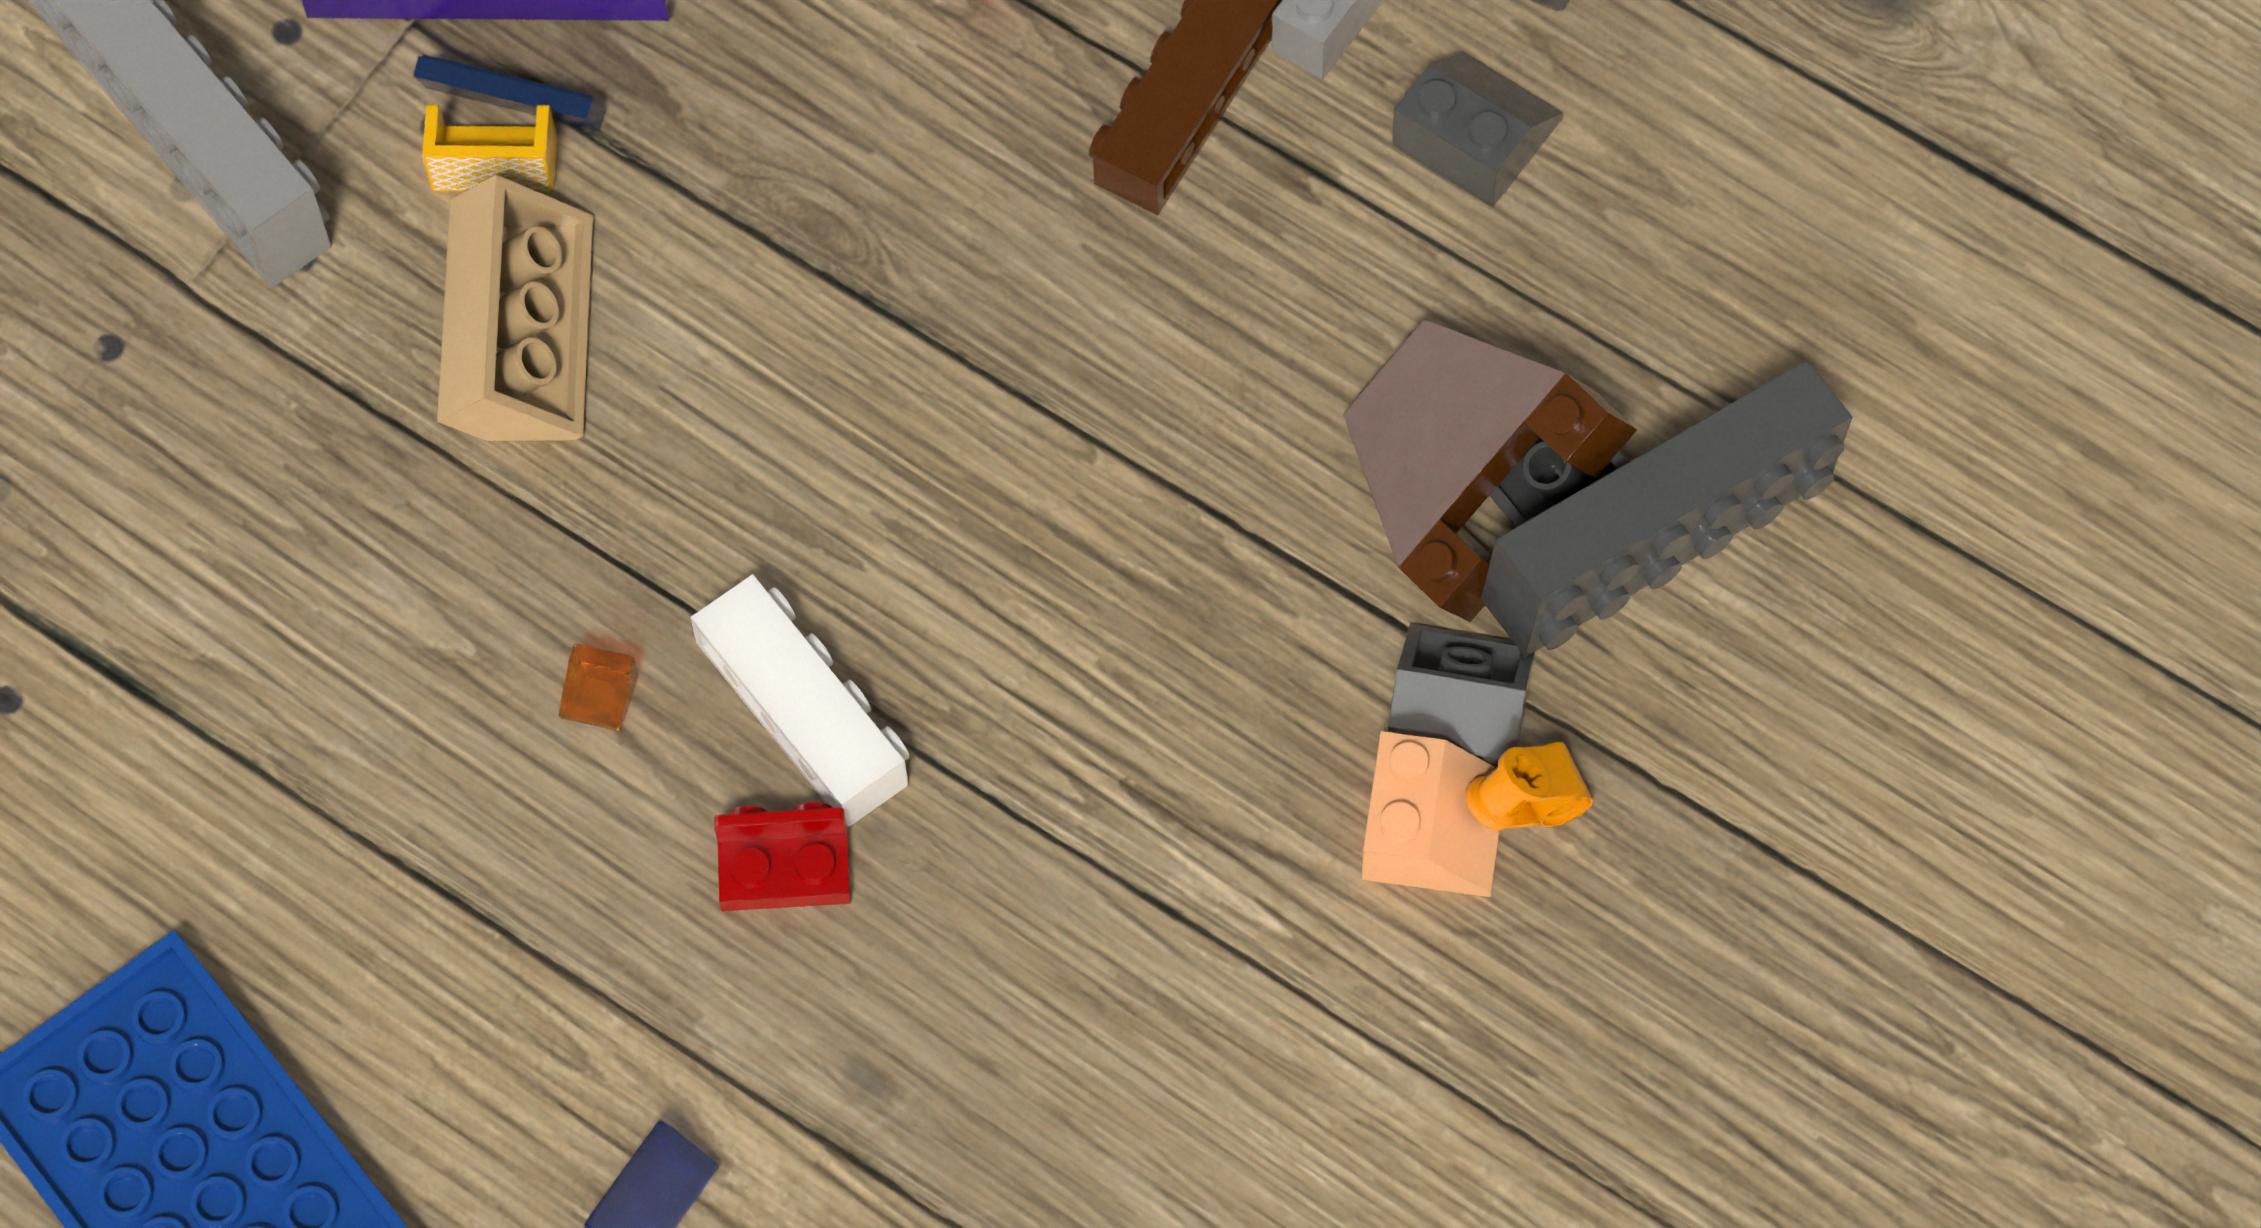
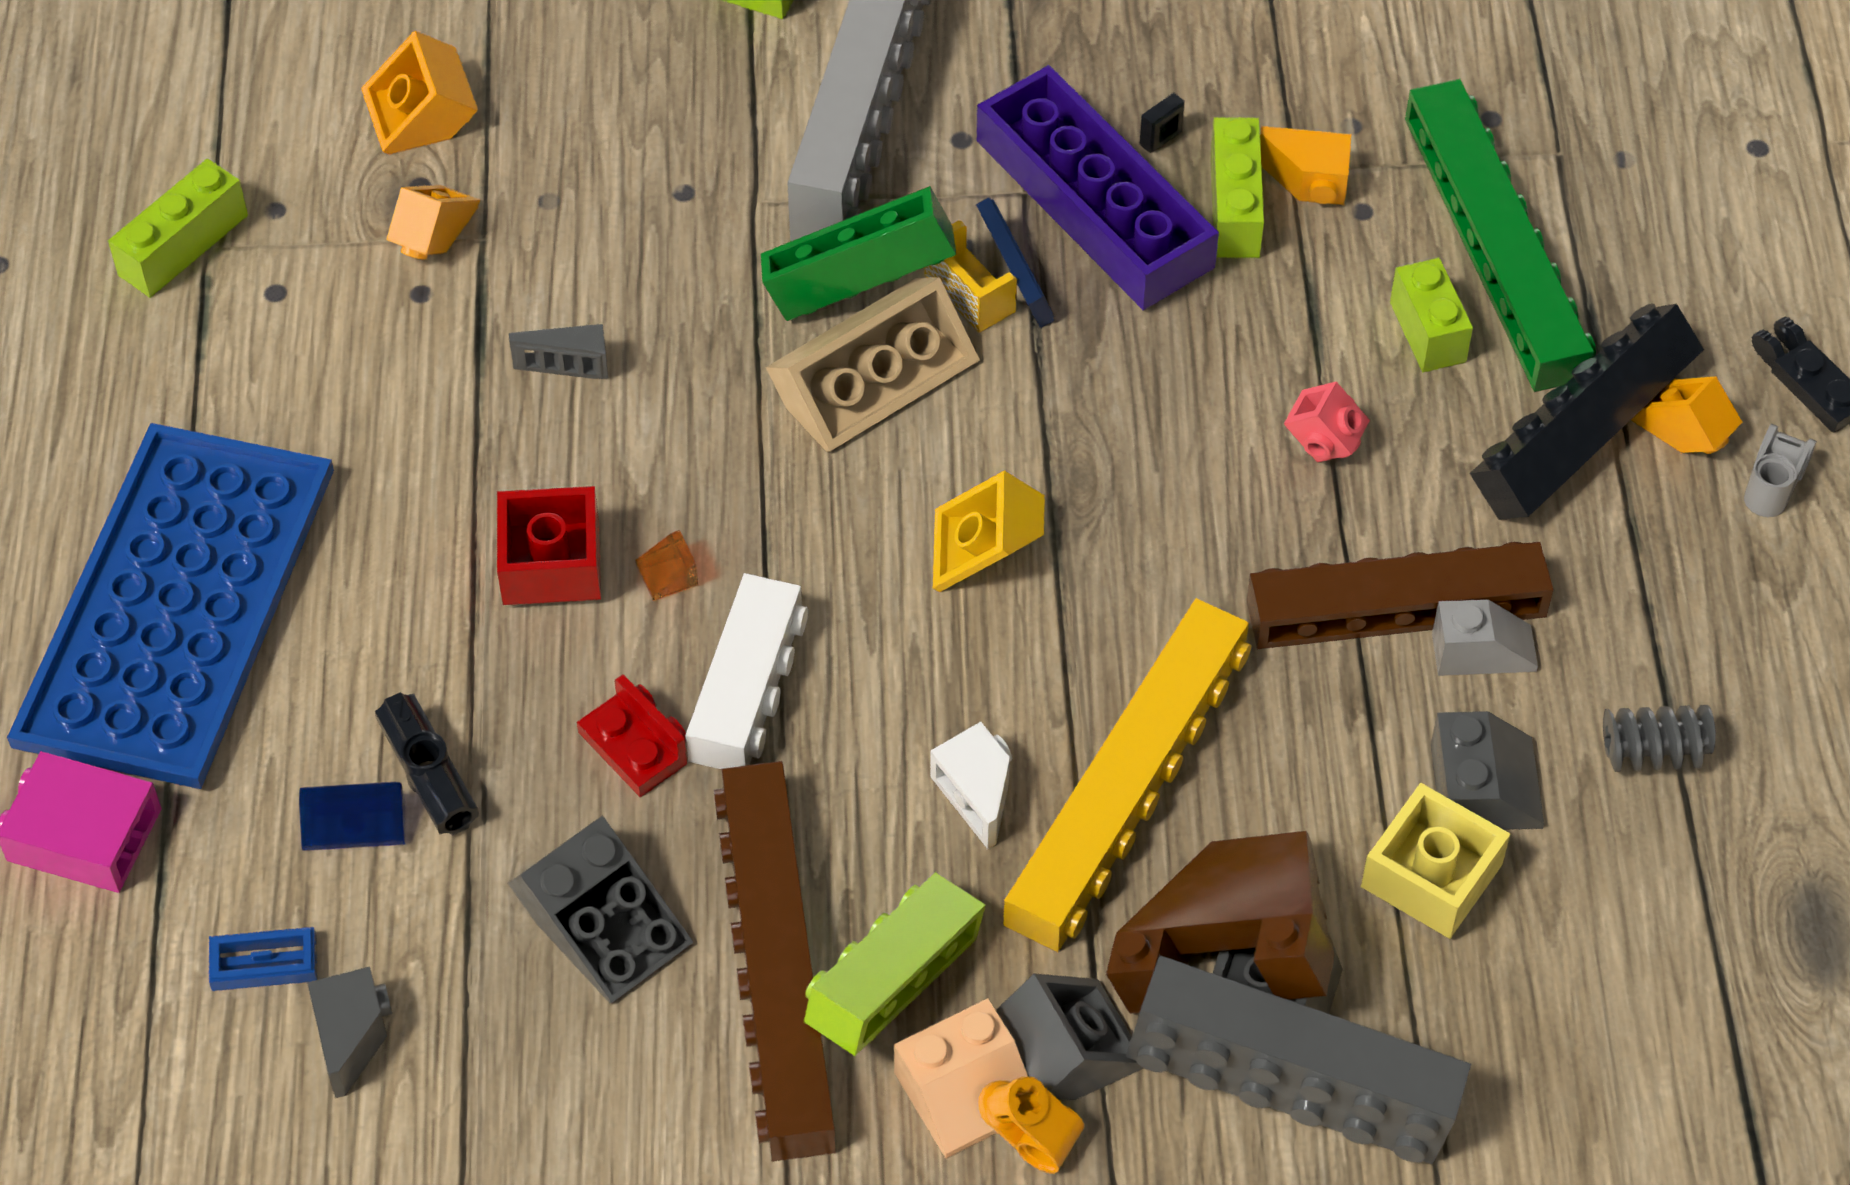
camera: 50 degrees right, 10 degrees down
none -> black piece [375,692,479,835]
none -> red brick [497,486,601,605]
none -> dark grey slope [508,815,693,1004]
none -> dark grey slope [509,324,608,379]
none -> reddish brown brick [714,761,836,1162]
none -> green brick [760,186,956,321]
none -> lime brick [804,872,986,1056]
none -> white slope [930,722,1012,849]
none -> yellow slope [933,470,1045,592]
none -> yellow brick [1003,598,1252,952]
none -> light yellow brick [1361,783,1510,939]

